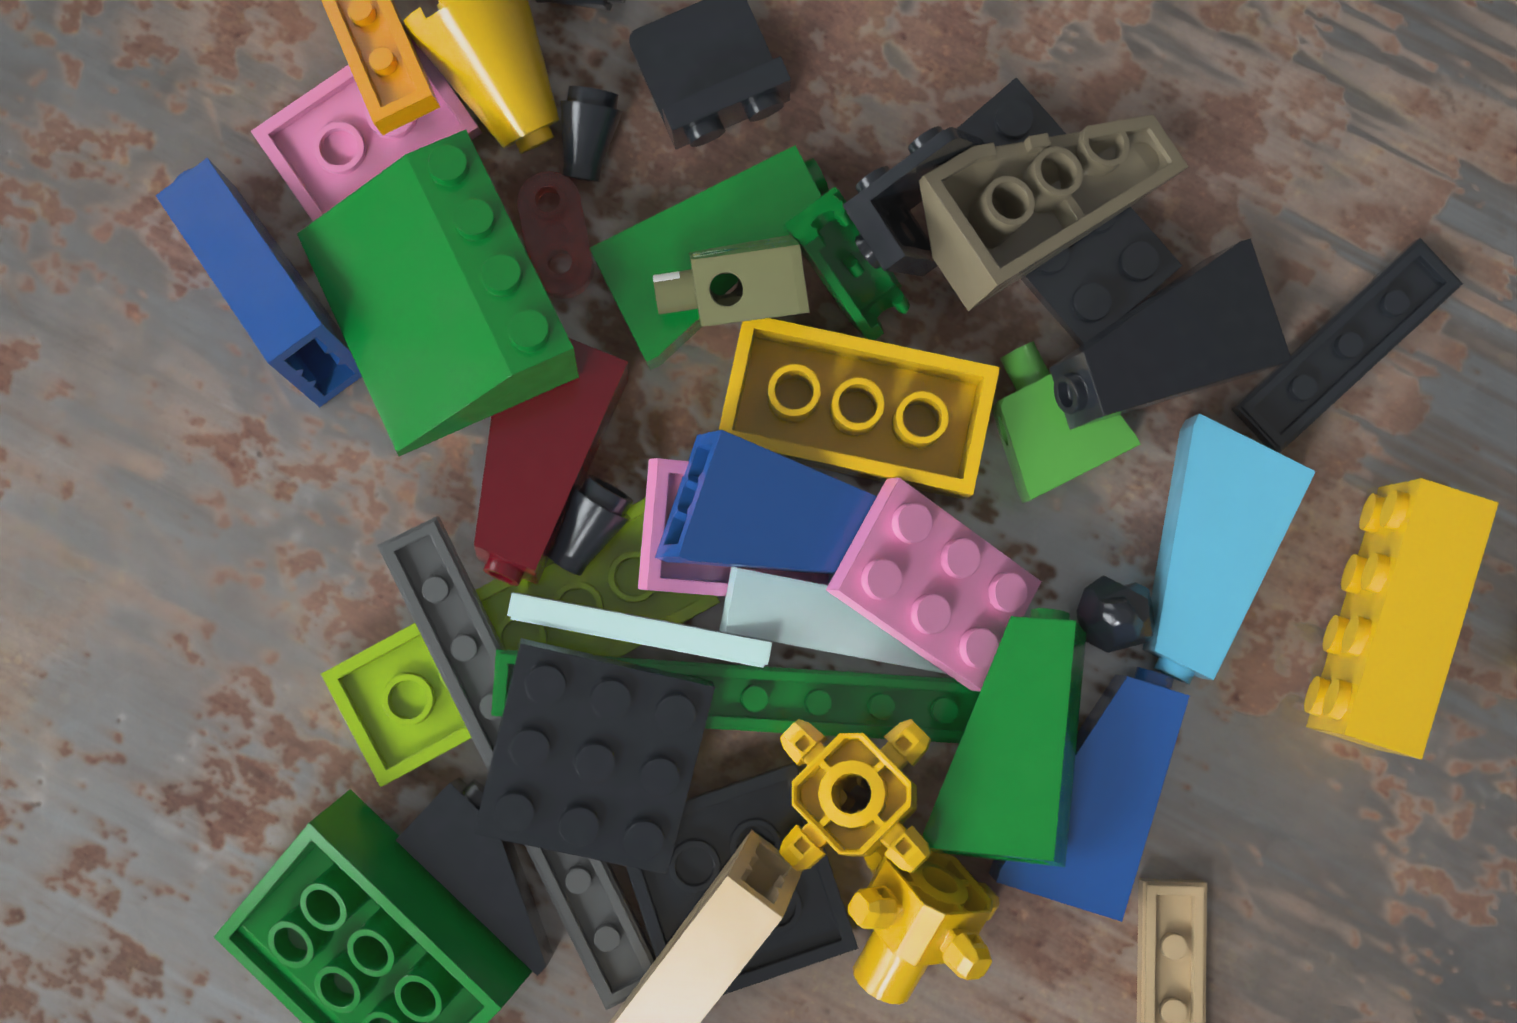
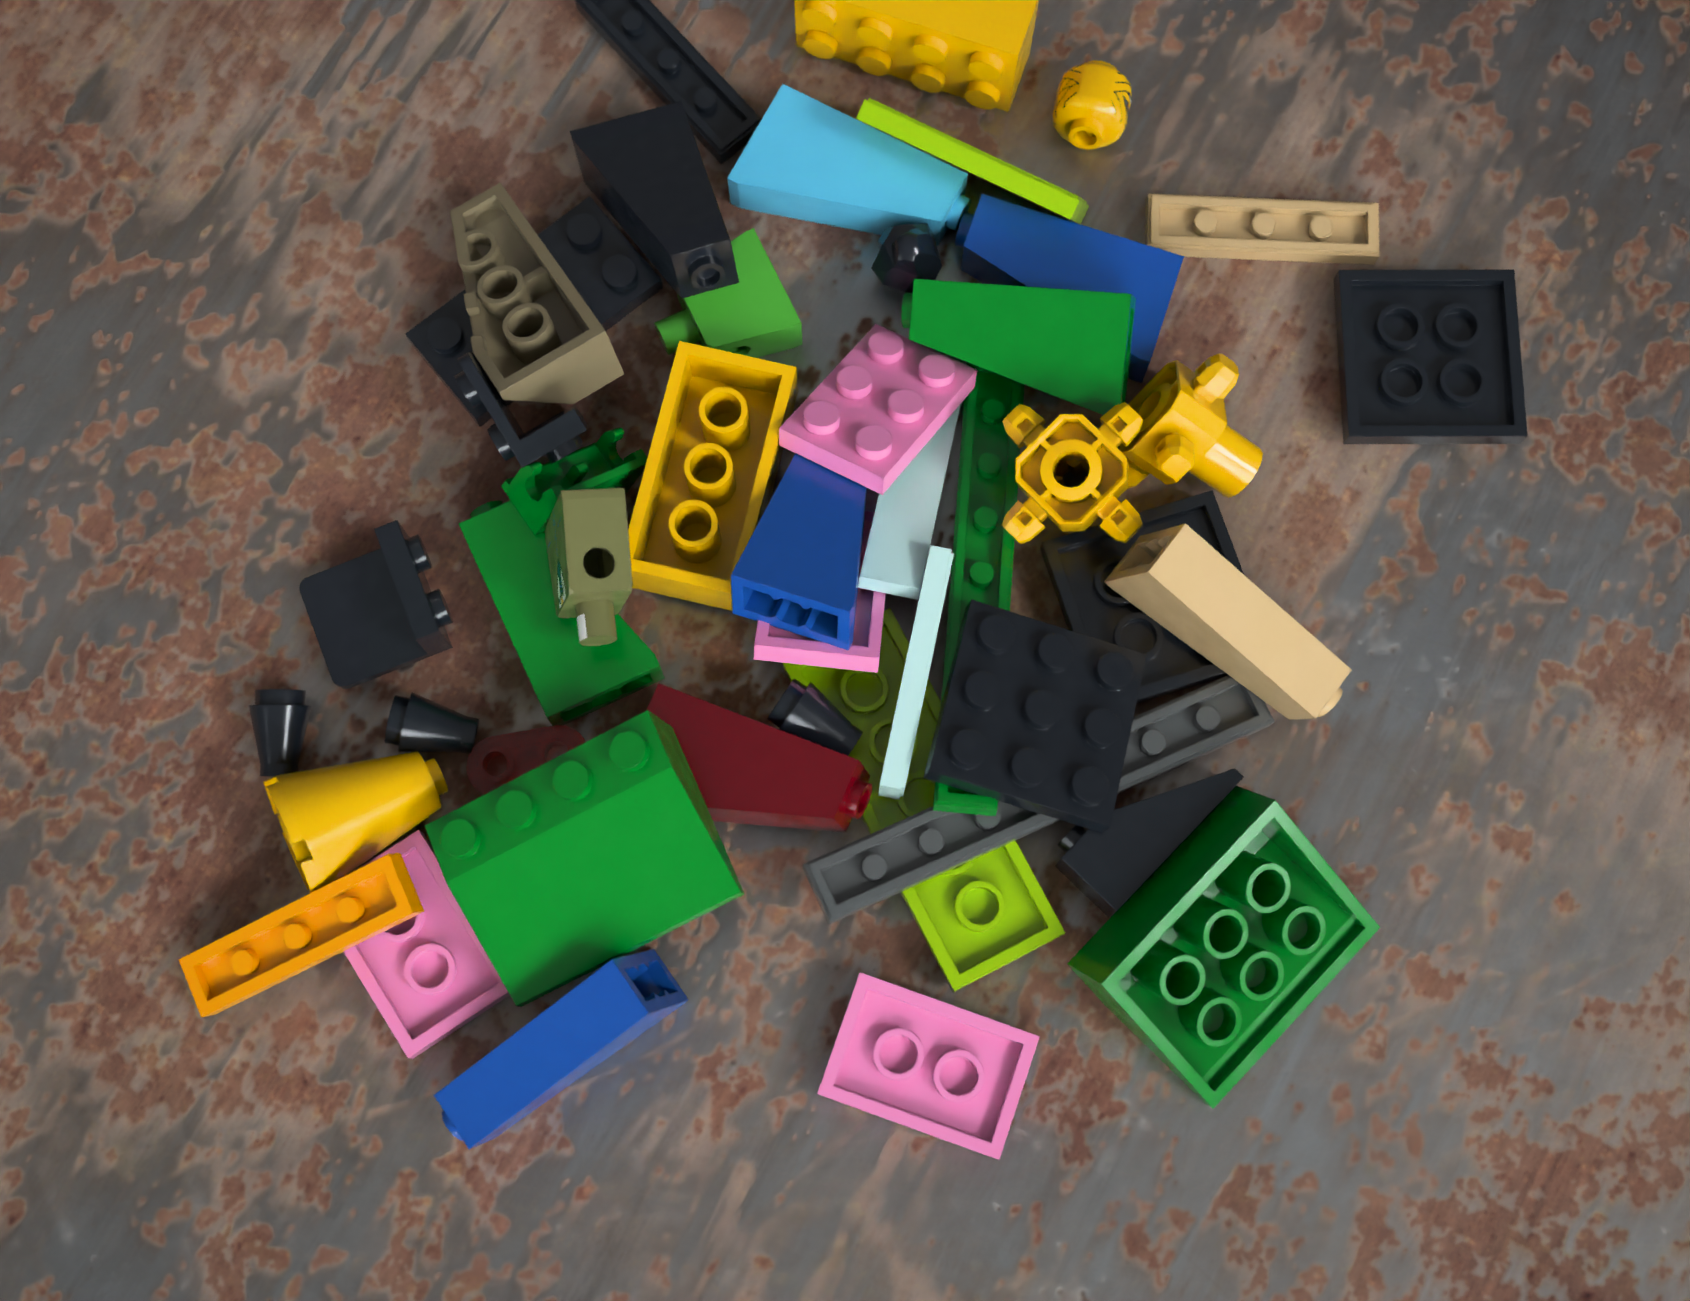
camera: 90 degrees left, 10 degrees down
none -> bright pink plate [817,972,1040,1160]
none -> lime tile [856,98,1089,224]
none -> yellow head [1052,60,1132,150]

